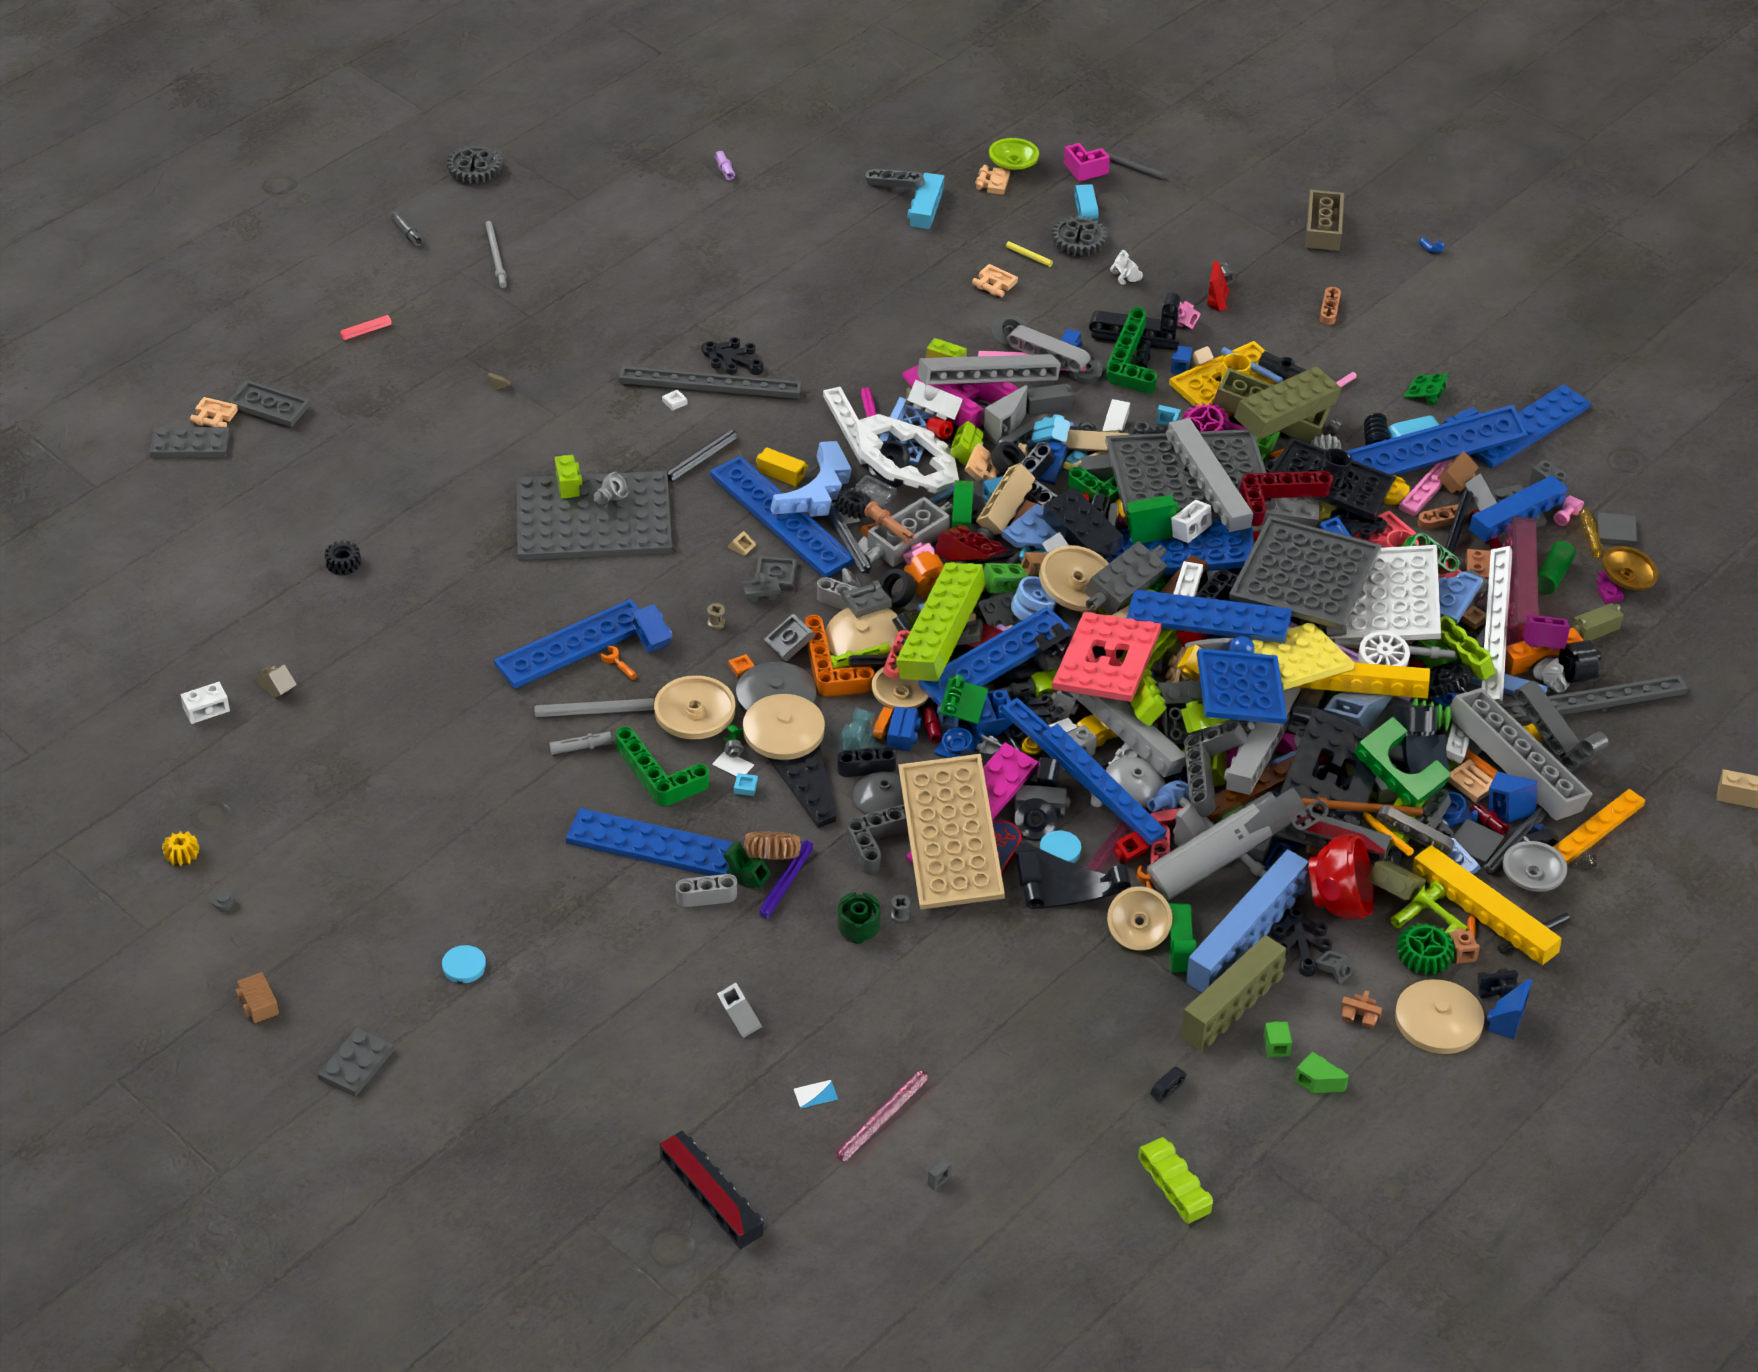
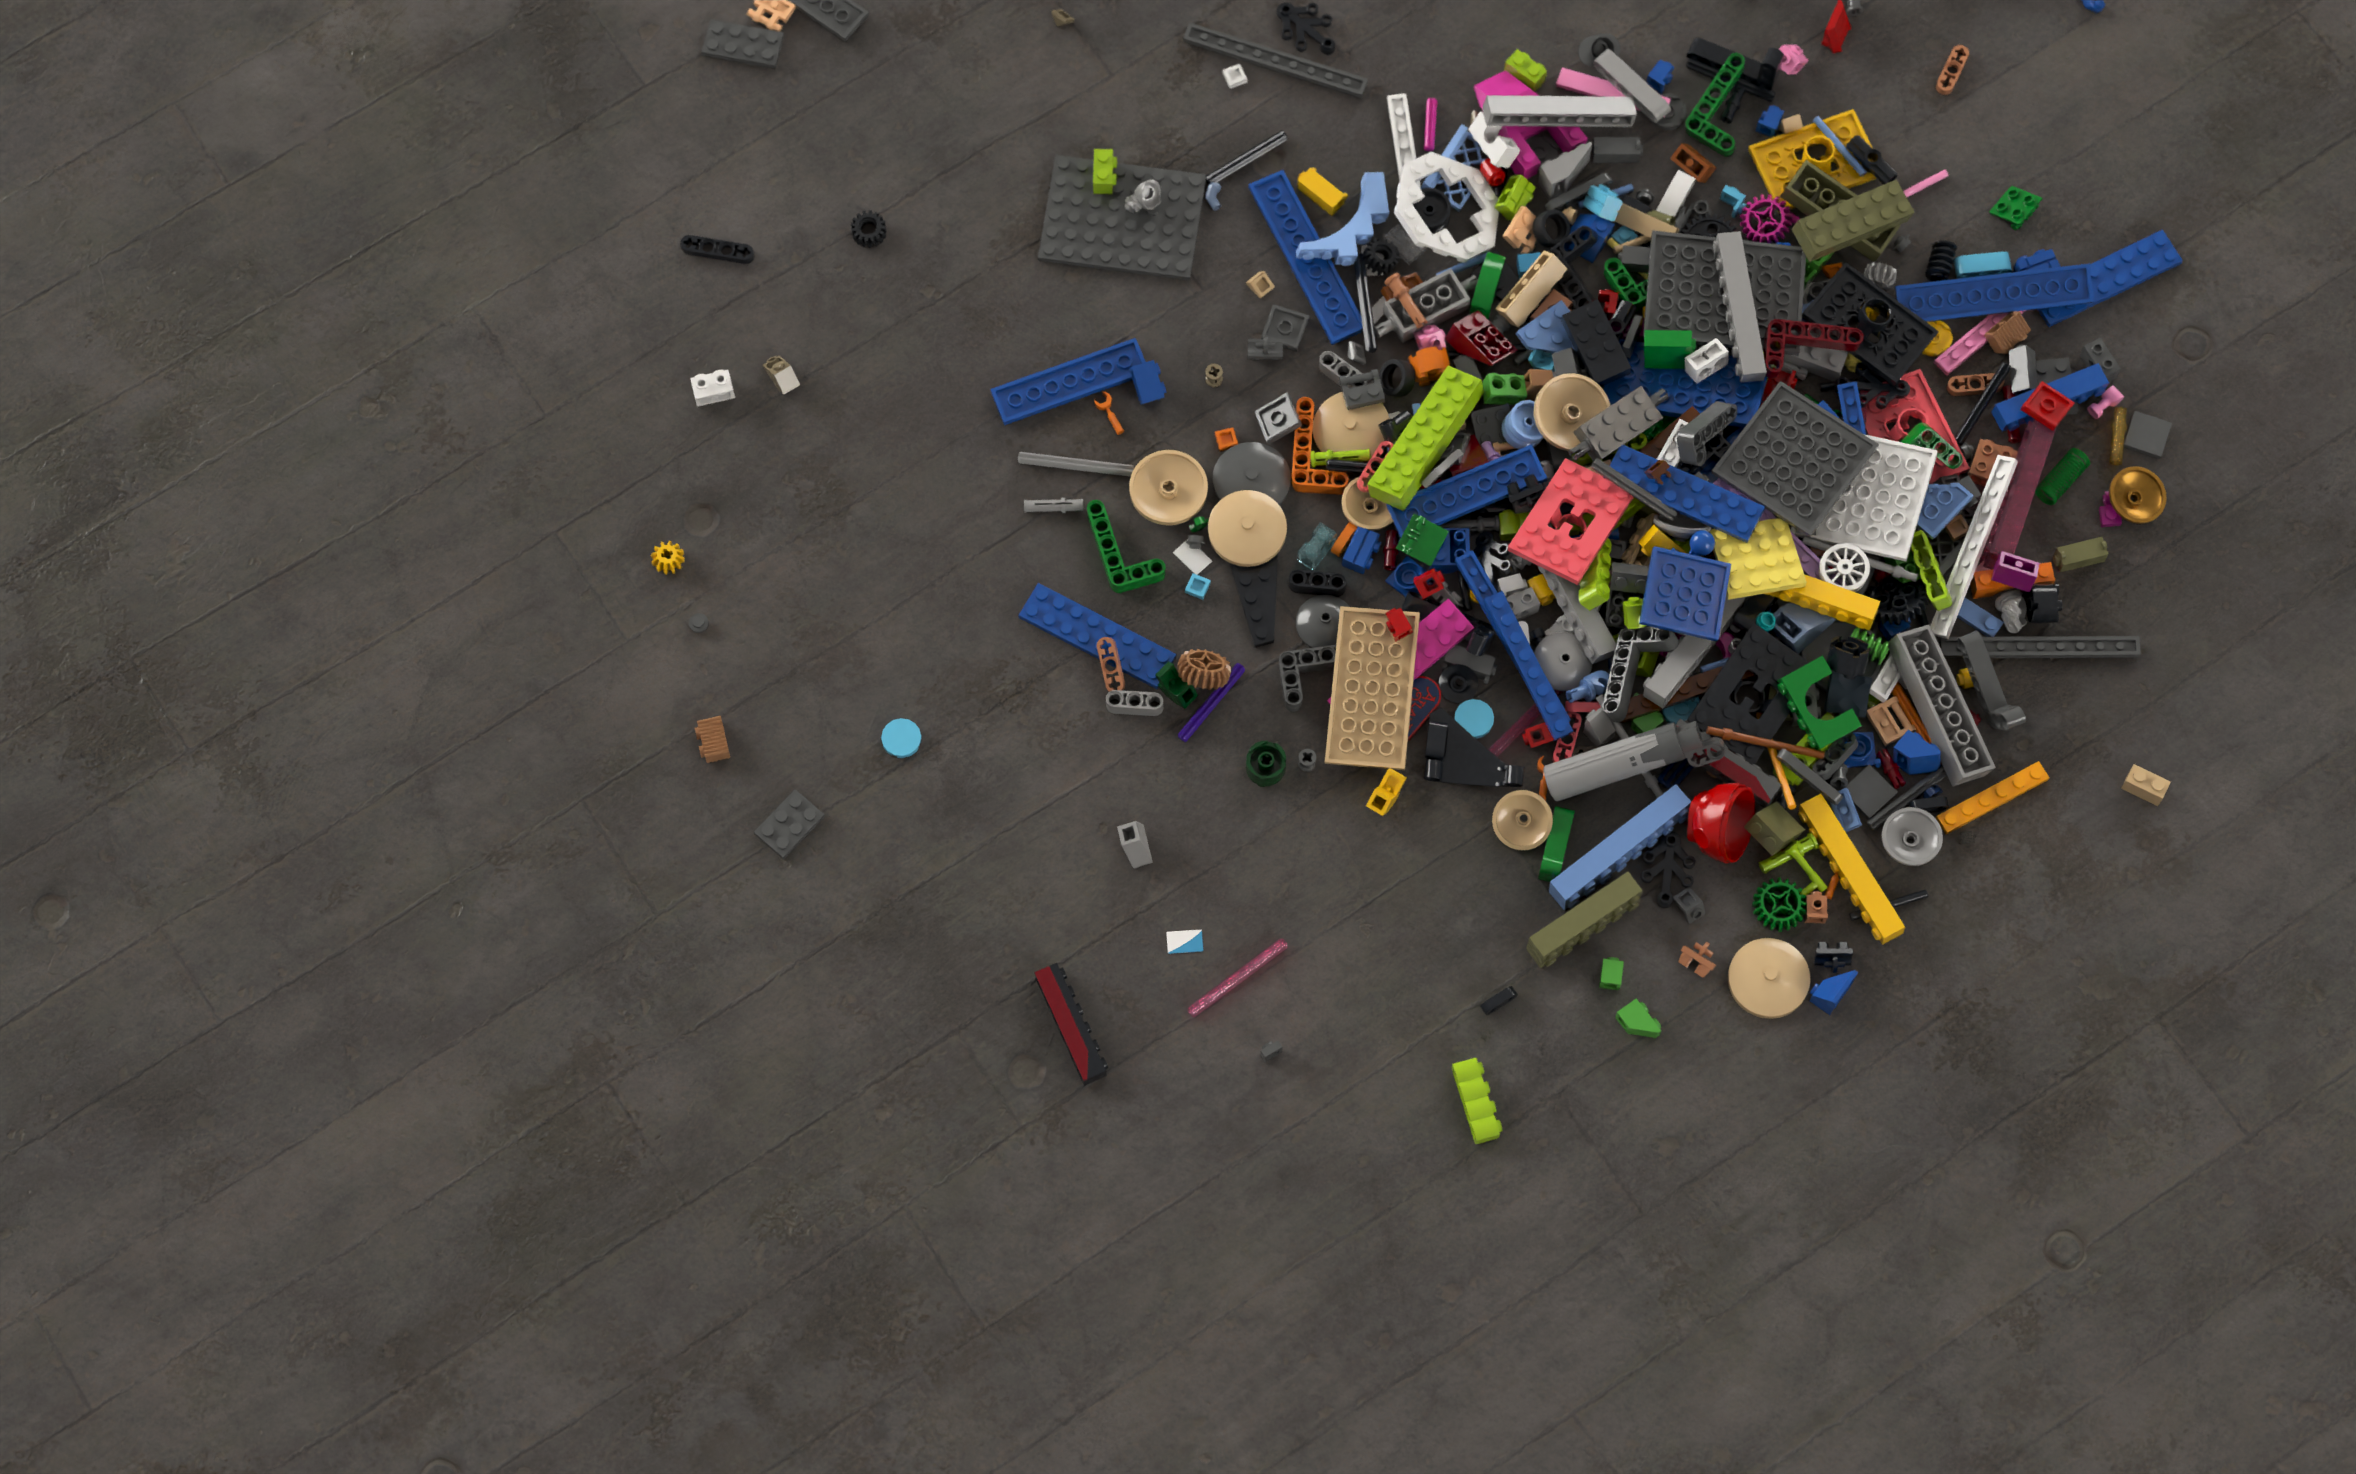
camera: 15 degrees right, 25 degrees up
none -> black beam [680,235,755,264]
none -> nougat beam [1097,637,1125,692]
none -> sand blue arm [1205,182,1221,211]
none -> yellow brick [1366,768,1407,816]
none -> red brick [1385,608,1413,642]
none -> red brick [1413,568,1445,599]
none -> light grey tile [1421,449,1464,488]
none -> dark grey axle [1591,459,1677,521]
none -> reddish brown tile [1644,460,1671,485]
none -> dark orange brick [1670,143,1717,183]
none -> dark grey beam [1677,401,1738,466]
none -> teal plate [1756,612,1776,631]
none -> red plate [2020,381,2075,431]

